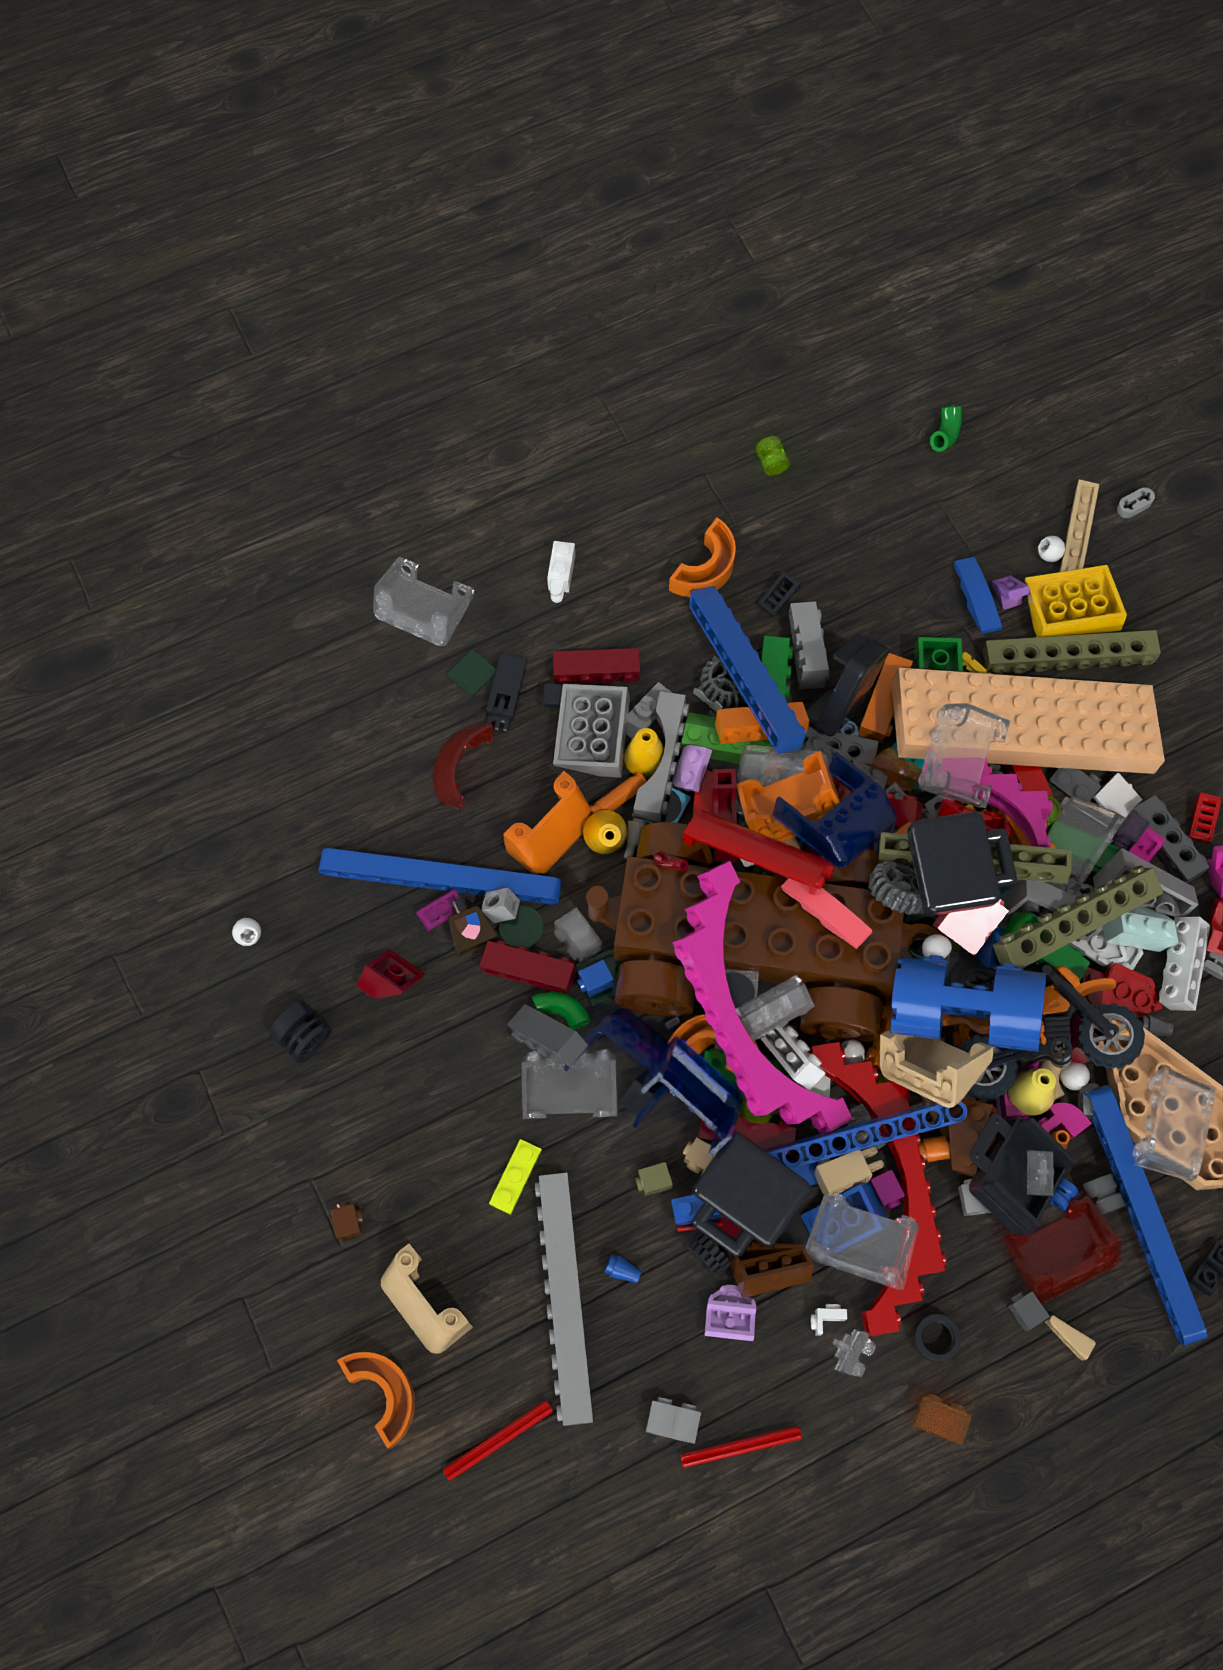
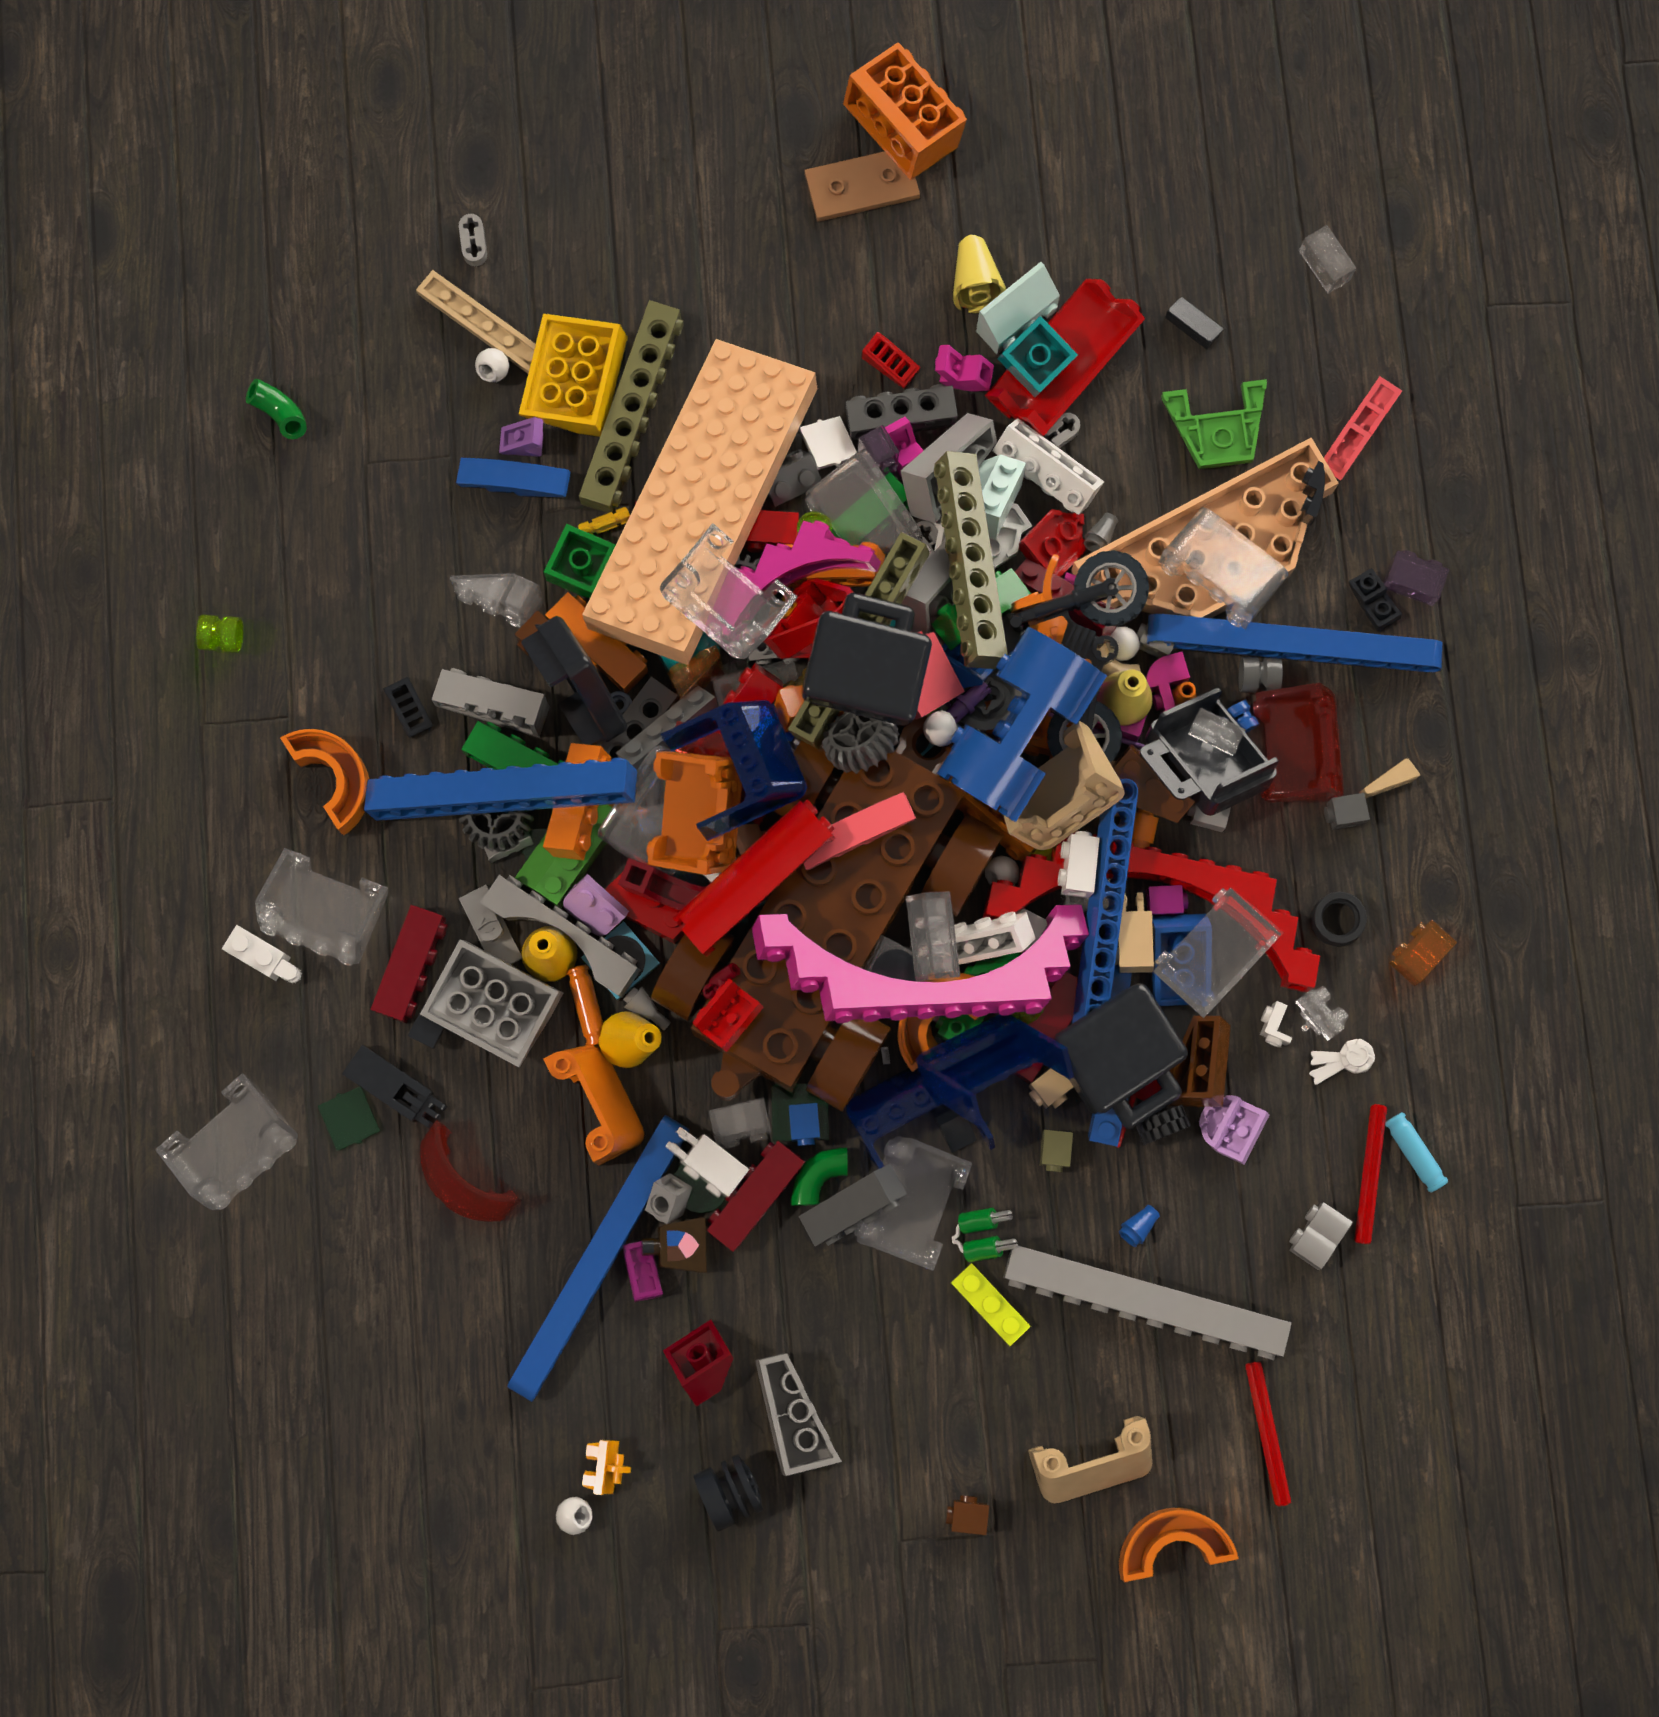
camera: 70 degrees left, 10 degrees up
none -> clear windscreen [255,848,388,966]
none -> clear slope [449,573,544,628]
none -> light orange hips [582,1440,631,1495]
none -> white hinge [666,1127,749,1198]
none -> red bracket [692,979,764,1053]
none -> light grey wedge [755,1353,842,1476]
none -> medium lavender pin [946,682,991,724]
none -> green piece [952,1207,1018,1263]
none -> white brick [1058,831,1099,898]
none -> white piece [1309,1039,1375,1085]
none -> medium azure axle [1385,1112,1448,1192]

